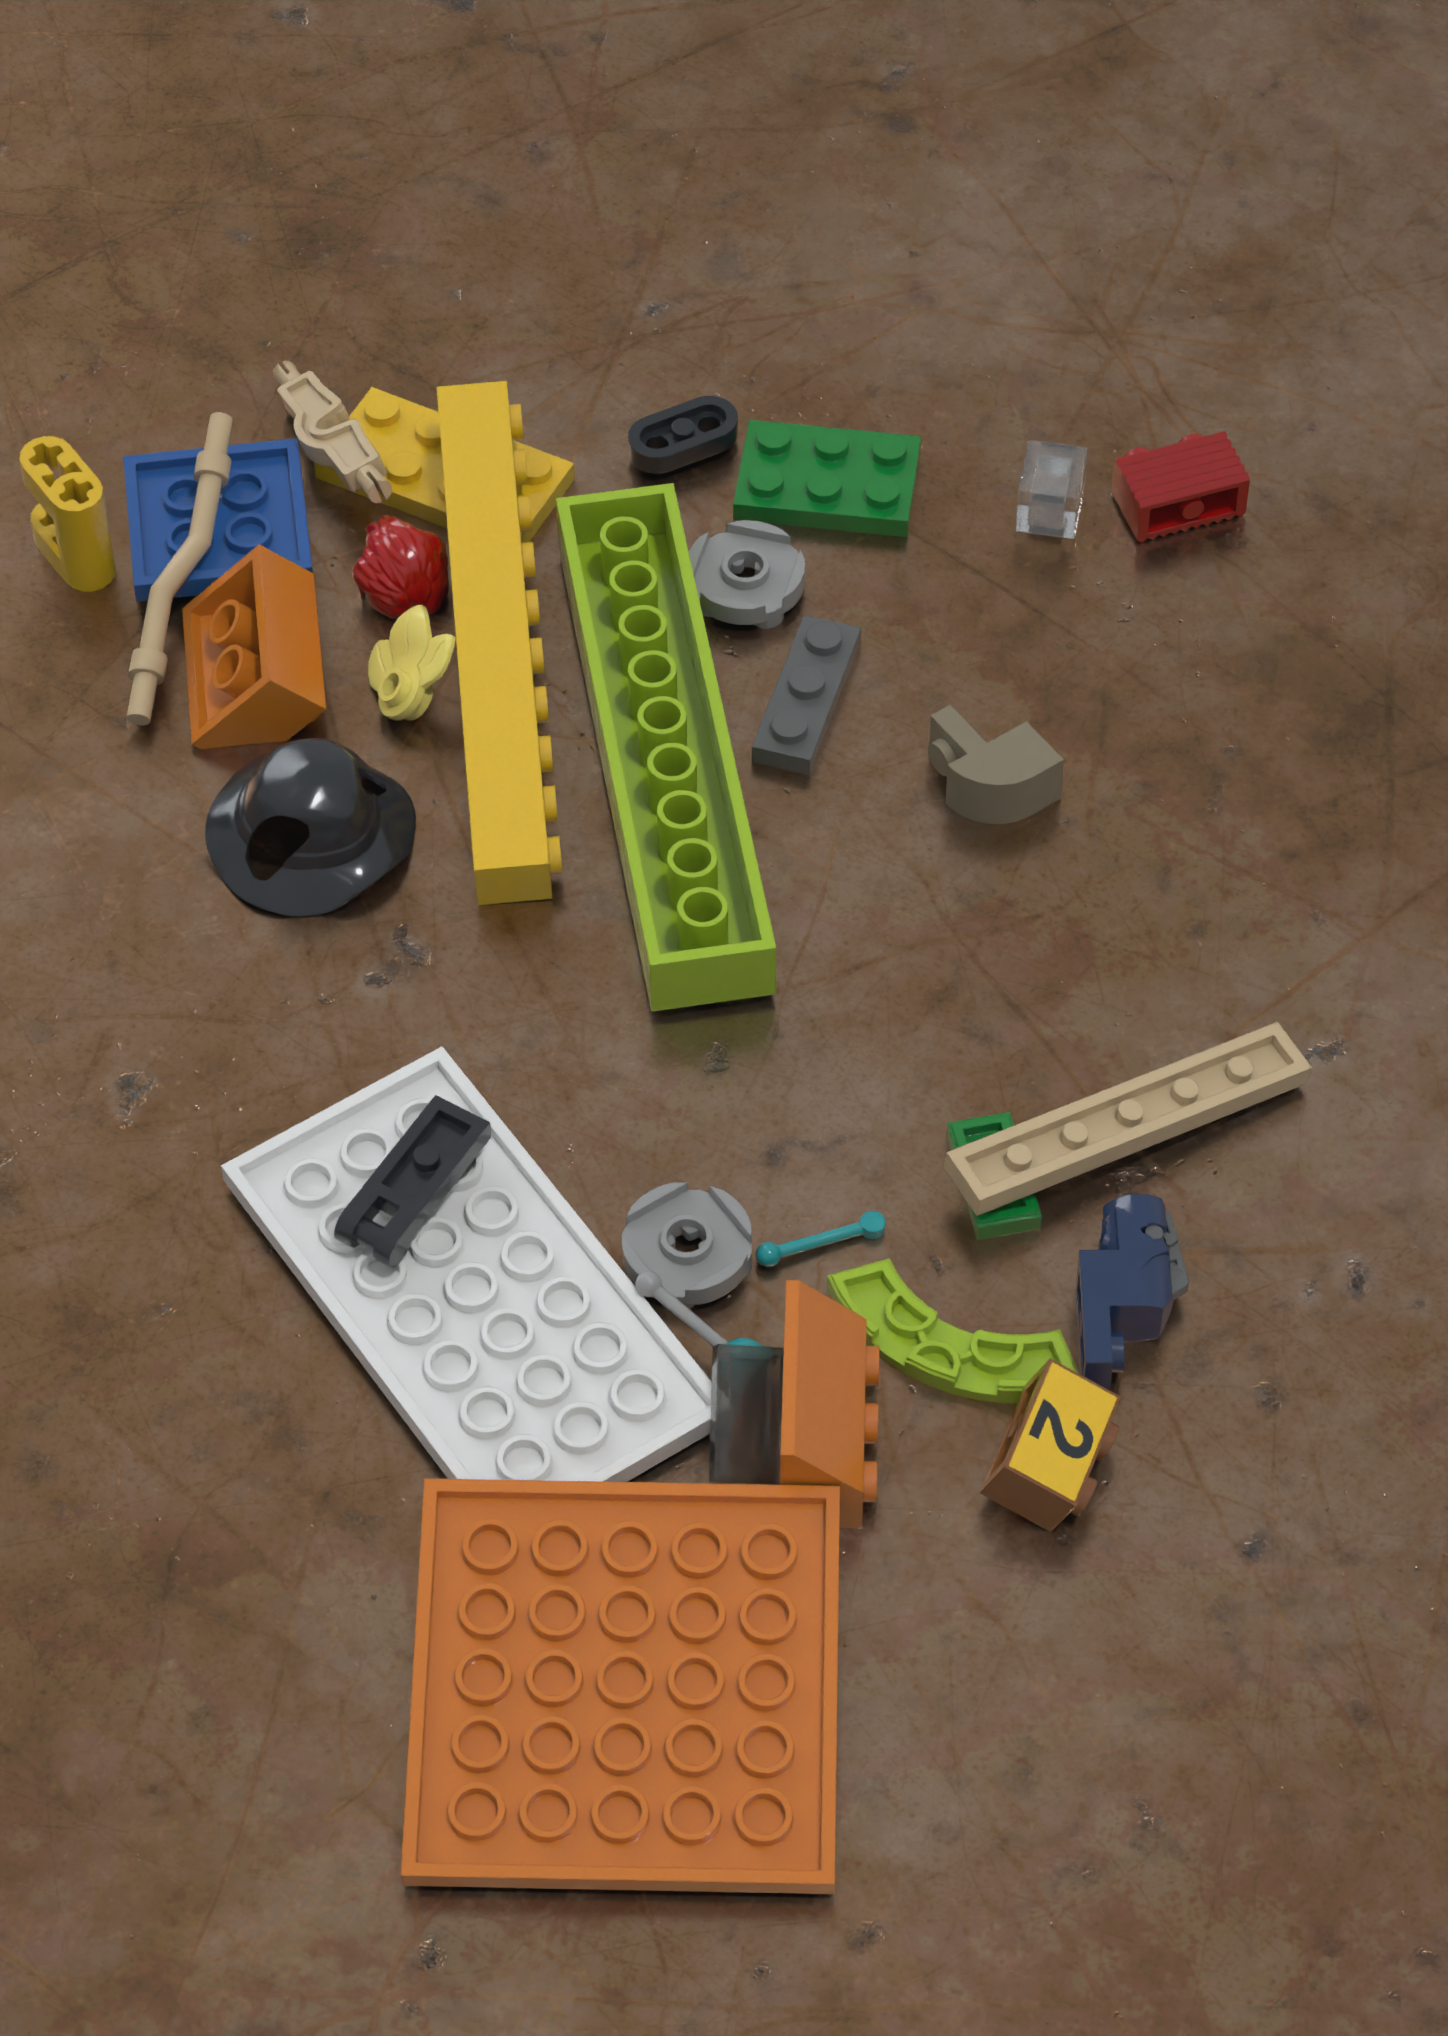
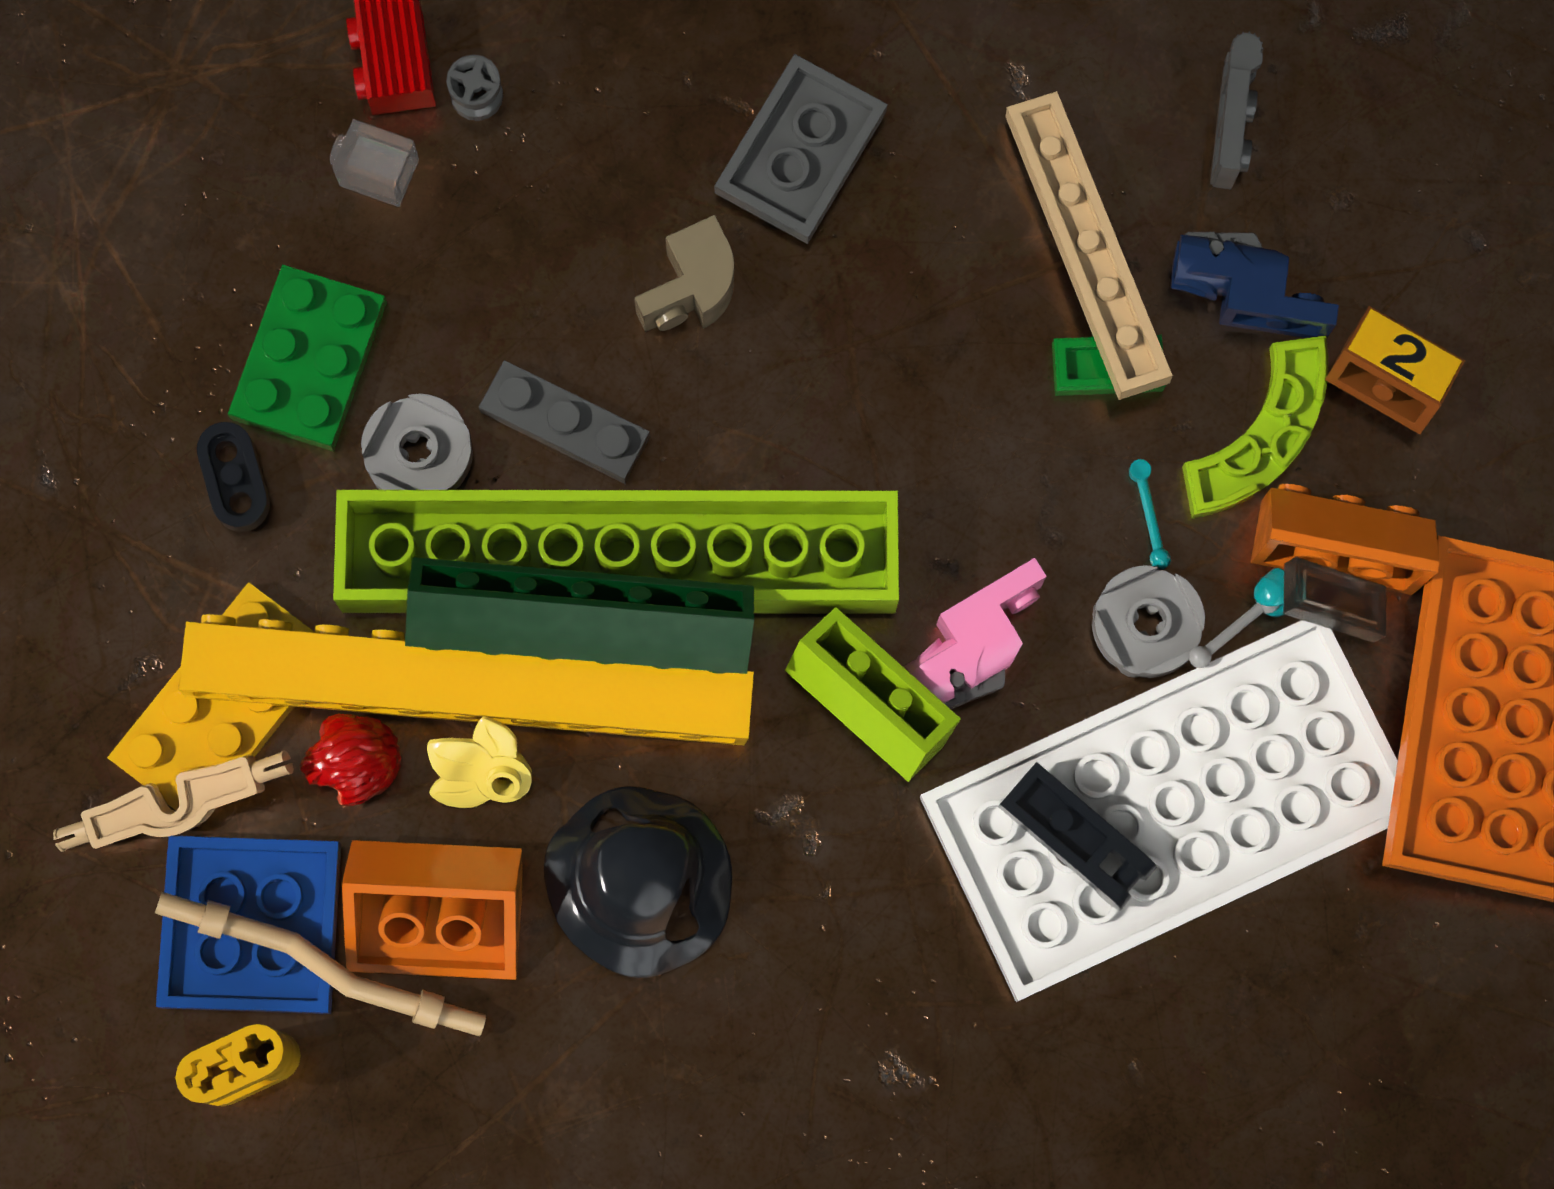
camera: 85 degrees left, 25 degrees up
none -> dark green brick [405,557,754,674]
none -> dark grey wheel [446,55,503,121]
none -> dark grey plate [714,54,888,244]
none -> lime brick [785,607,961,782]
none -> bright pink plate [904,558,1047,709]
none -> dark grey hinge [1210,31,1264,190]

